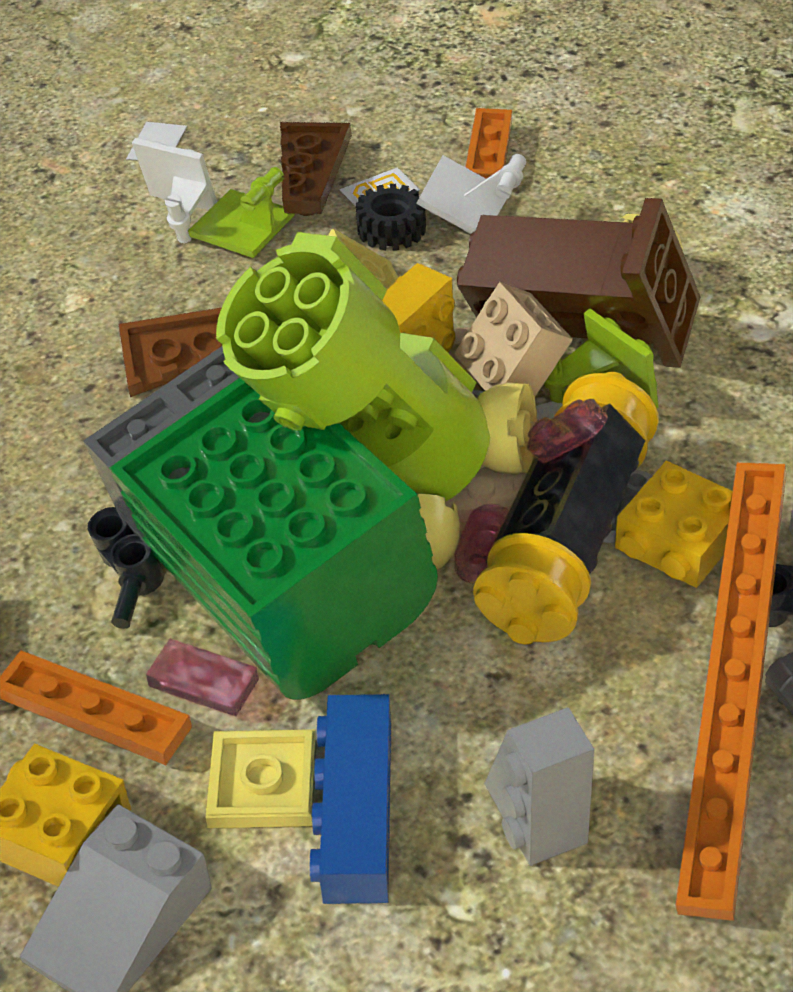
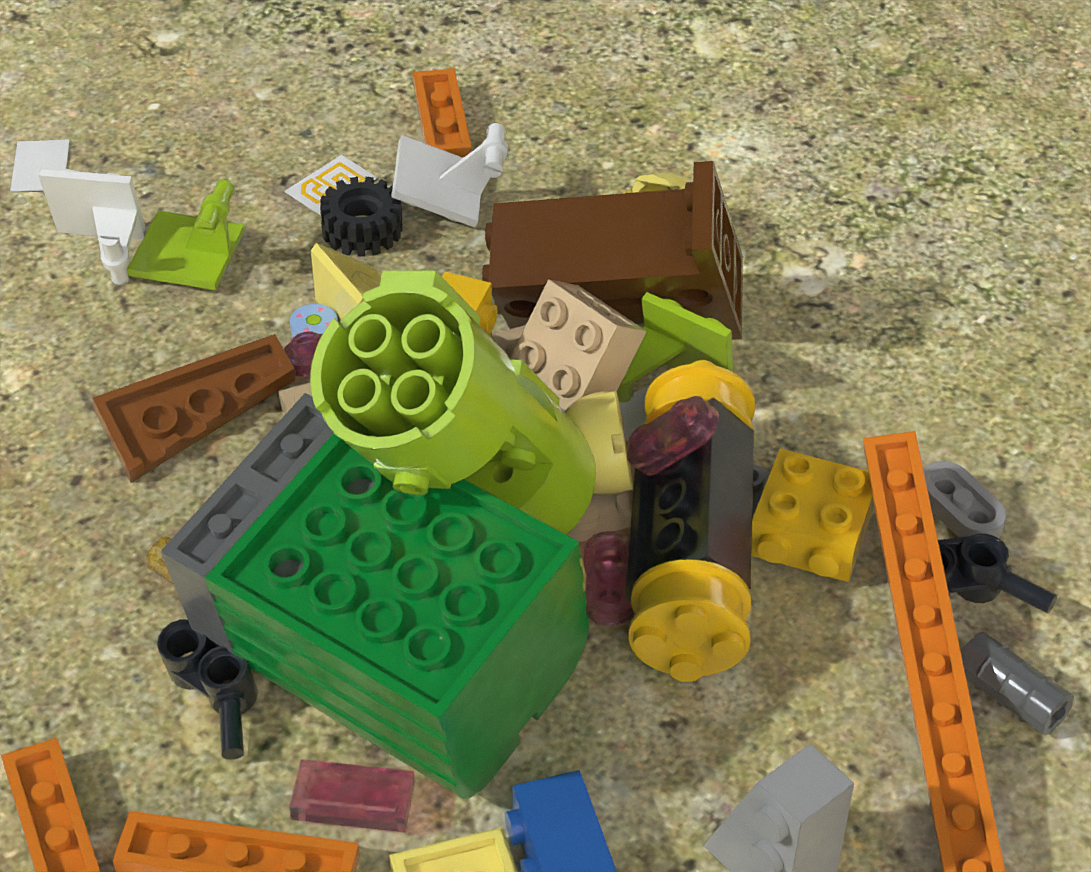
camera: 20 degrees left, 0 degrees up
reddish brown wing [280,122,352,216] -> none

